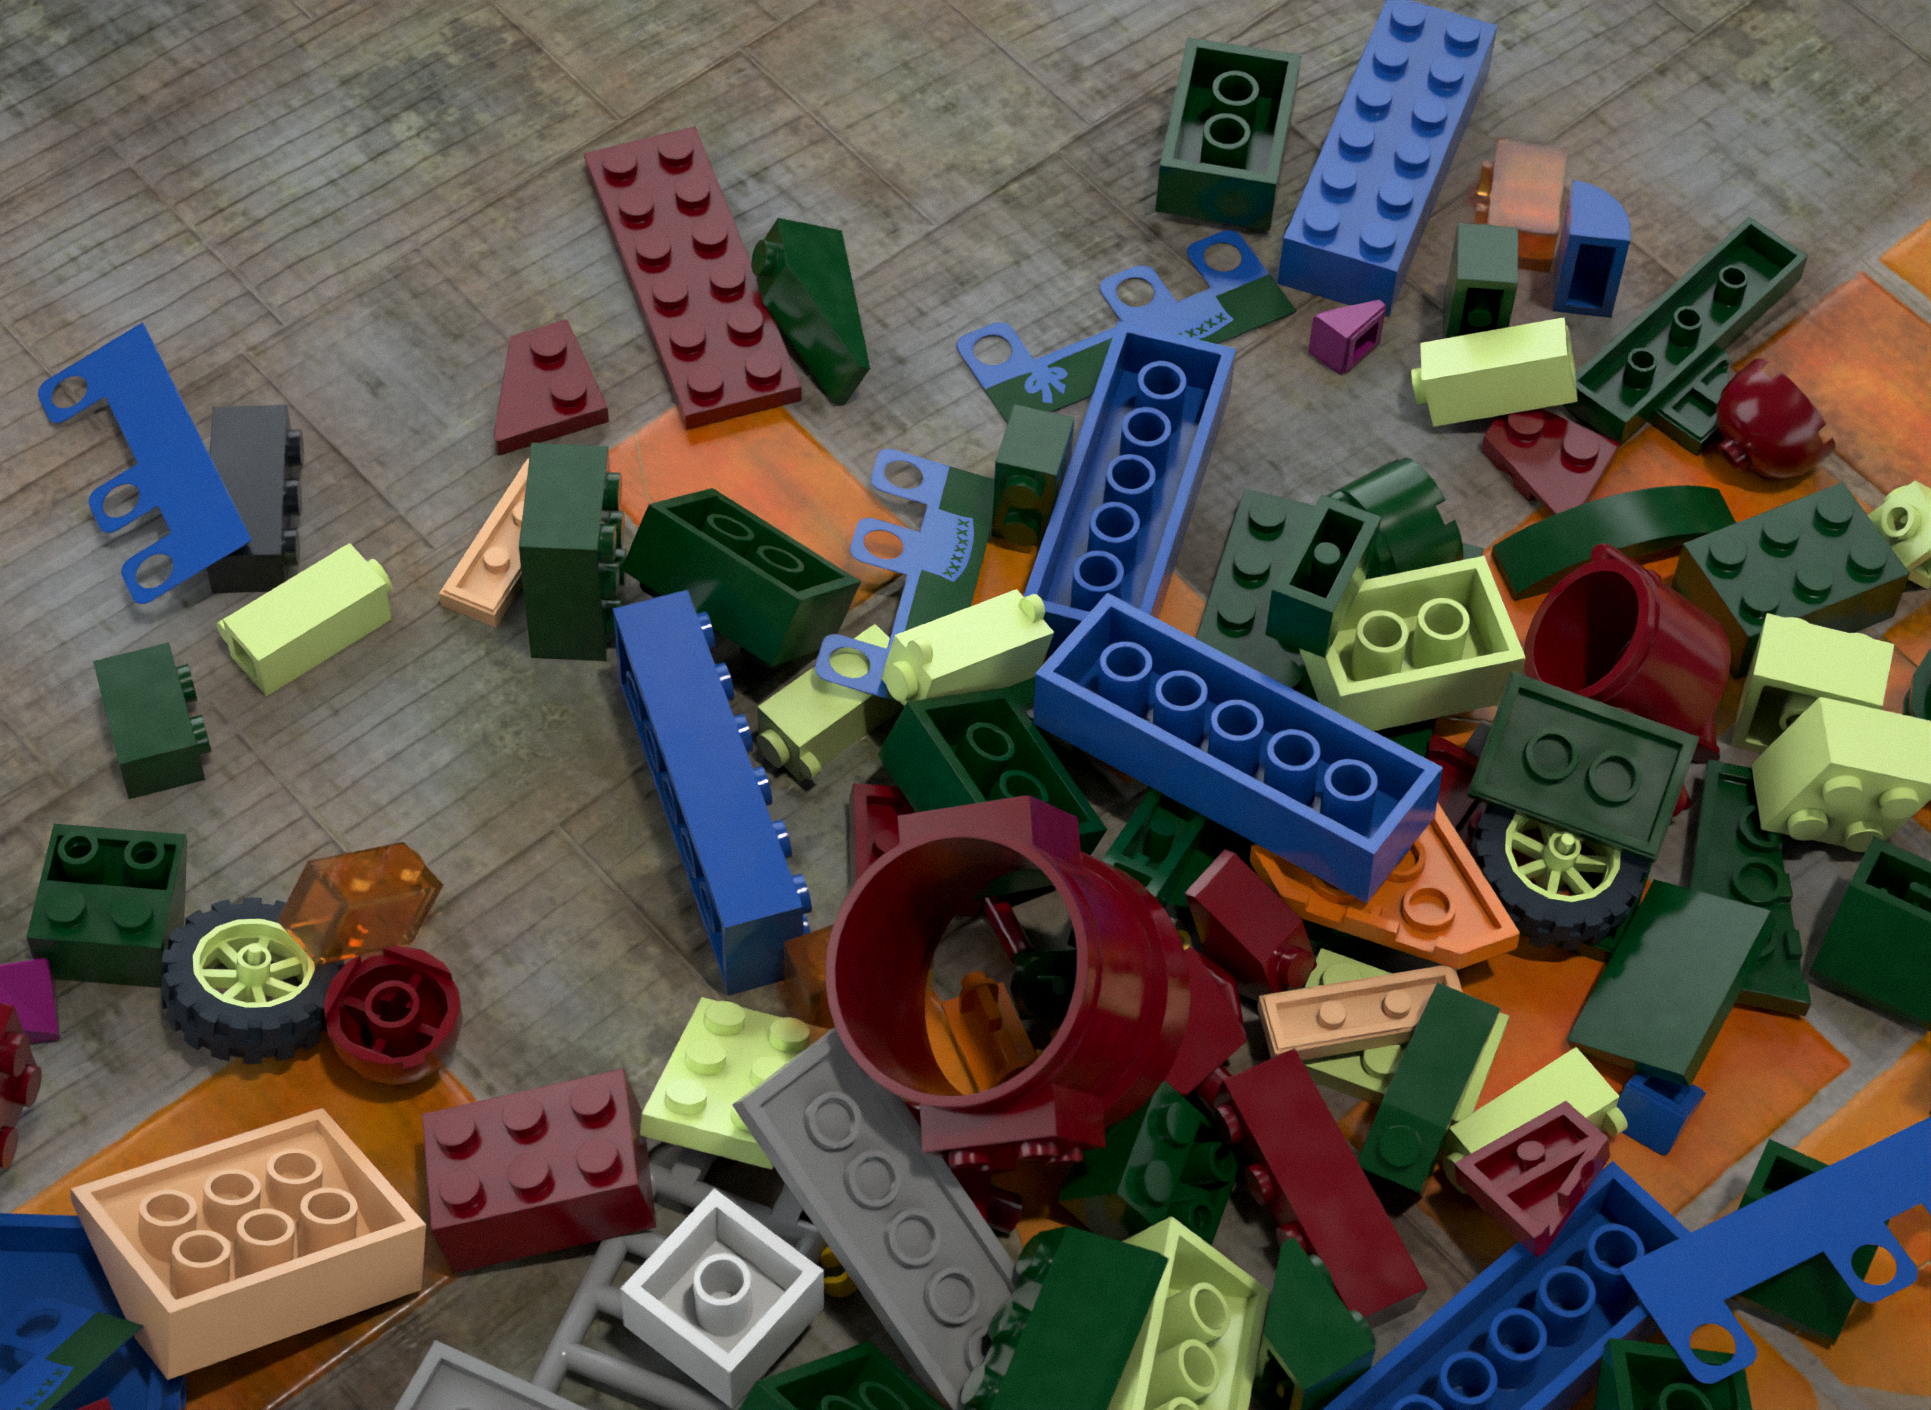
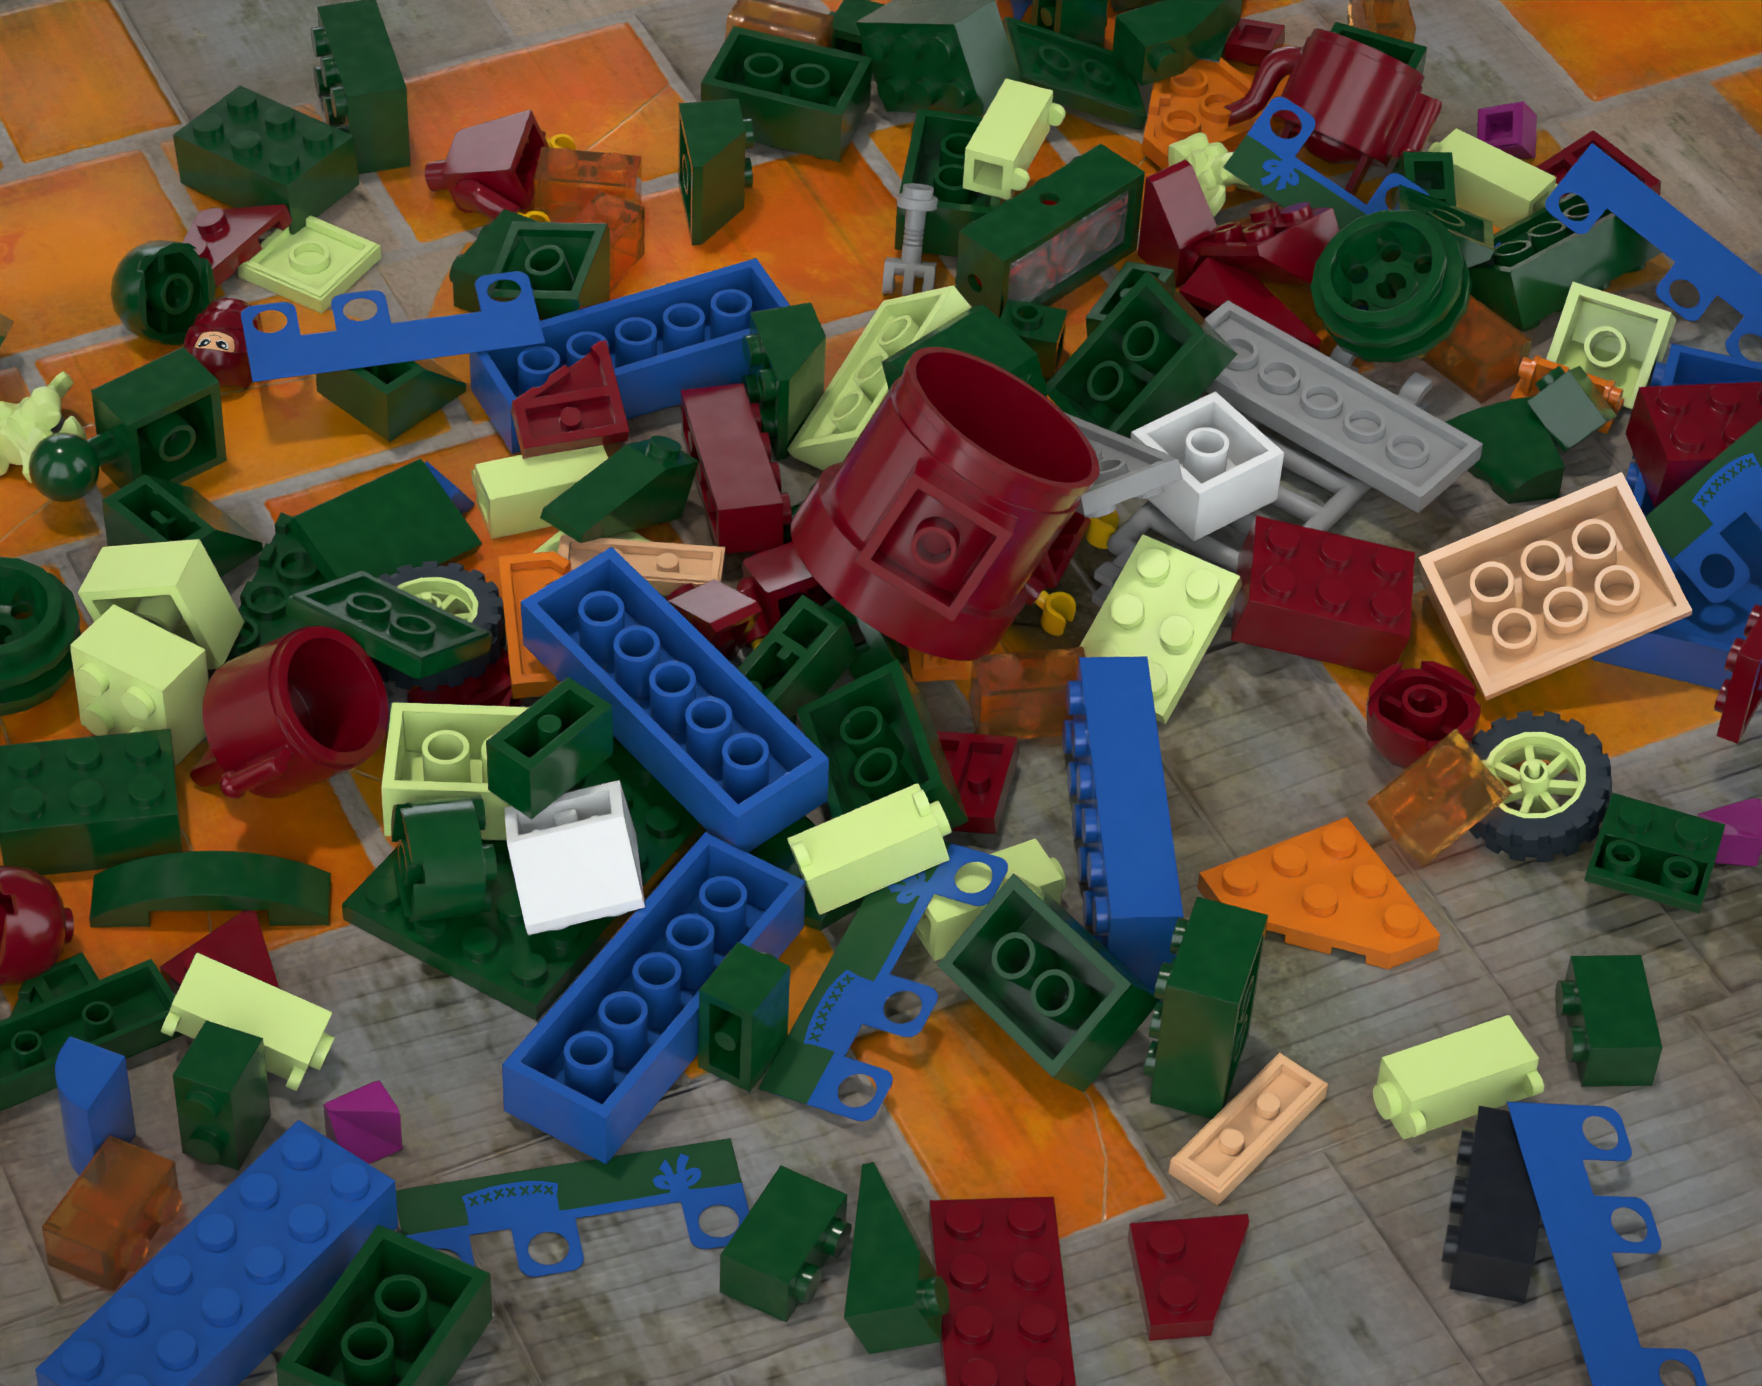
camera: 165 degrees left, 10 degrees down
none -> white slope [504,780,645,935]
none -> dark green brick [719,1165,852,1323]
none -> orange plate [1197,817,1440,969]

